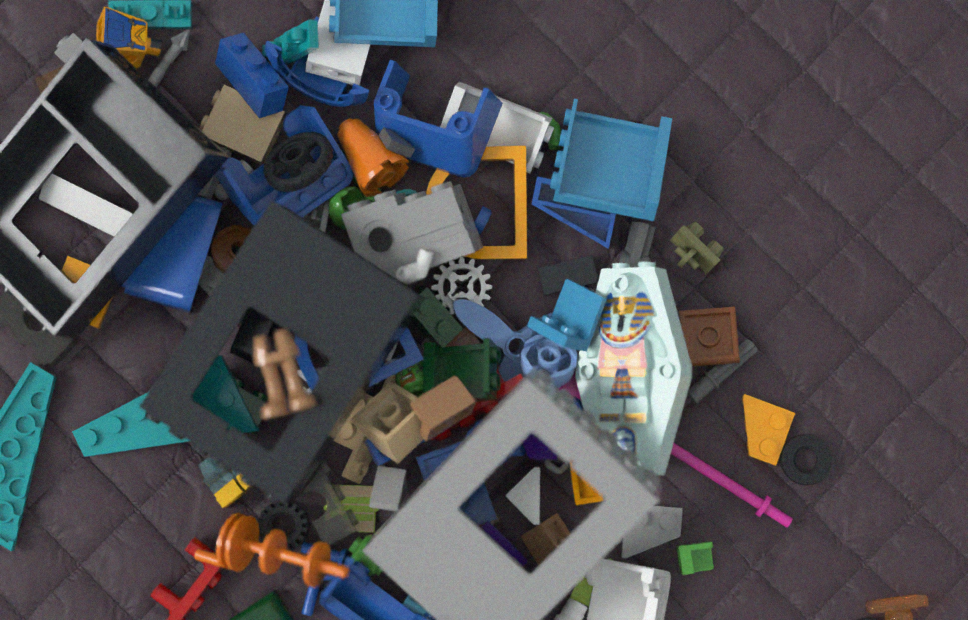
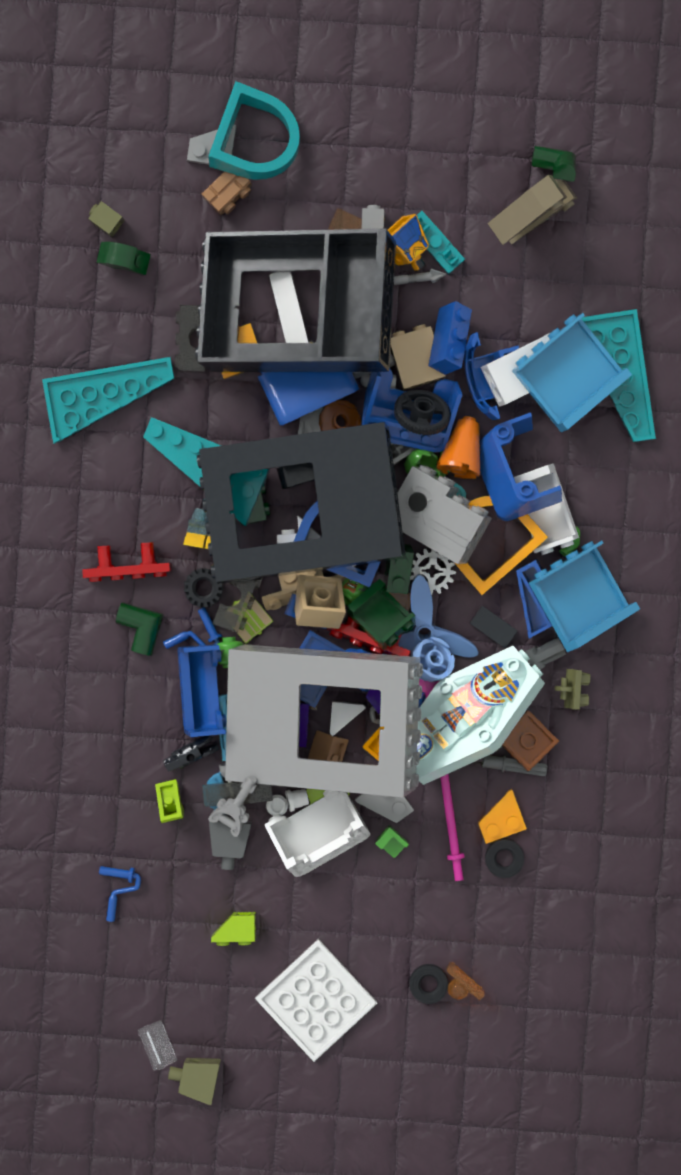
camera: 50 degrees right, 5 degrees up
orange piece [194,512,349,588] -> none
medium nougat piece [254,328,317,420] -> none
teal plate [262,20,319,66] -> none
light grey slope [369,466,408,511] -> none
dark grey tile [379,127,415,157] -> none
white arm [396,248,434,284] -> none
medium nougat panel [410,376,476,442] -> none
blue tile [474,206,492,234] -> none
dark azure bracket [527,279,606,352] -> none

